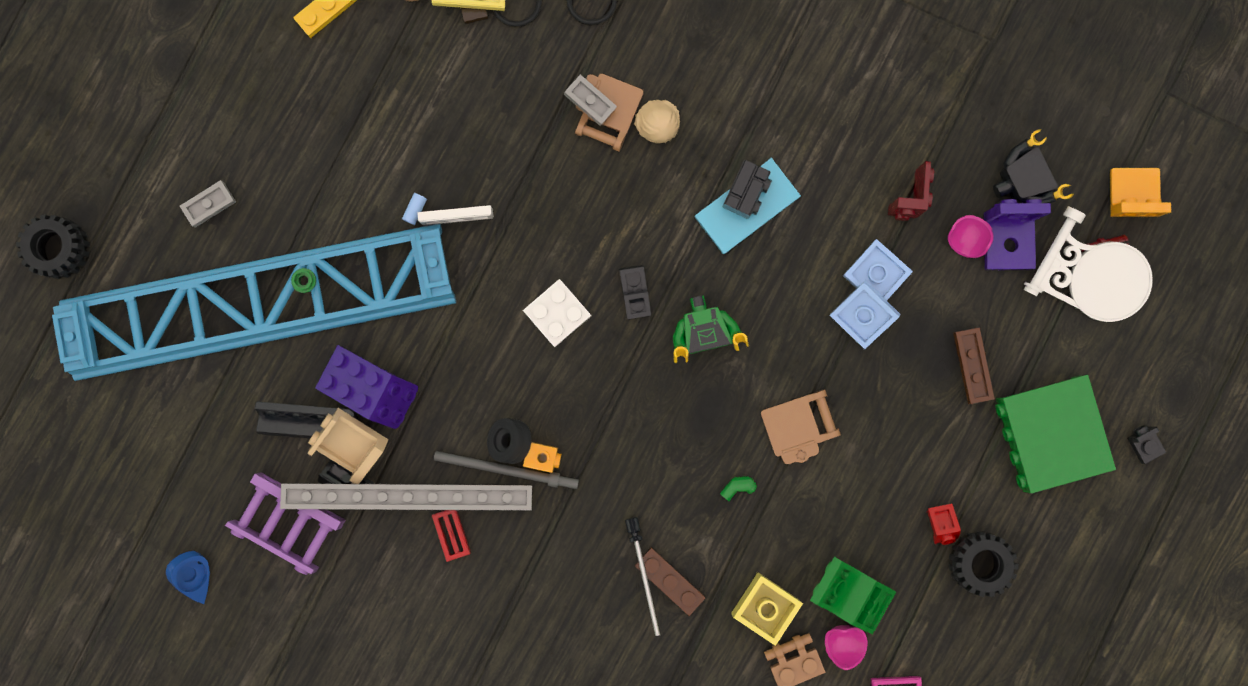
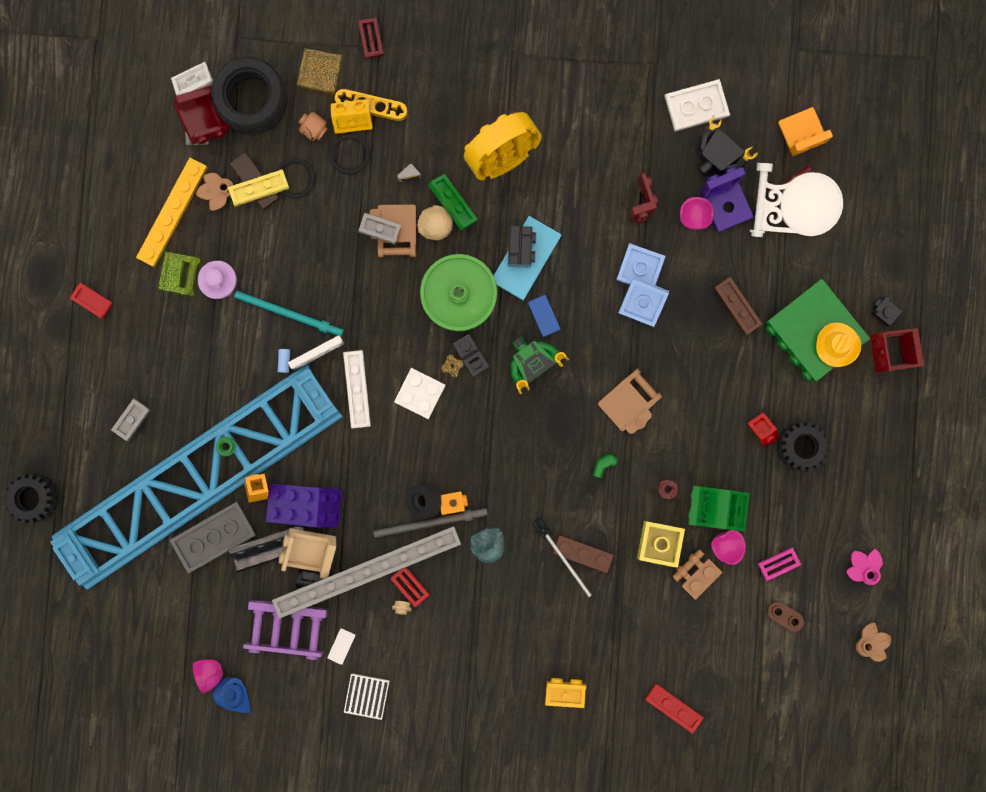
camera: 20 degrees left, 0 degrees up
none -> red tile [70,282,114,319]
none -> clear neon green plate [158,252,200,296]
none -> dark grey plate [169,502,257,574]
none -> dark pink helmet [193,659,223,693]
none -> lavender plate [198,261,237,299]
none -> teal bar [234,291,344,337]
none -> light orange brick [245,474,269,503]
none -> white sticker [327,629,355,665]
none -> white tile [343,350,371,428]
none -> tile [344,673,390,720]
none -> tan plate [392,601,411,615]
none -> light grey slope [397,164,421,182]
none -> bright green dish [420,254,497,331]
none -> green plate [428,174,478,231]
none -> clear yellow plate [441,355,464,377]
none -> yellow brick [464,112,542,180]
none -> clear light blue hair [471,527,505,563]
none -> blue tile [528,295,561,337]
none -> clear red plate [658,480,678,499]
none -> white tile [664,79,730,132]
none -> yellow hat [816,323,861,367]
none -> dark red window [870,328,924,373]

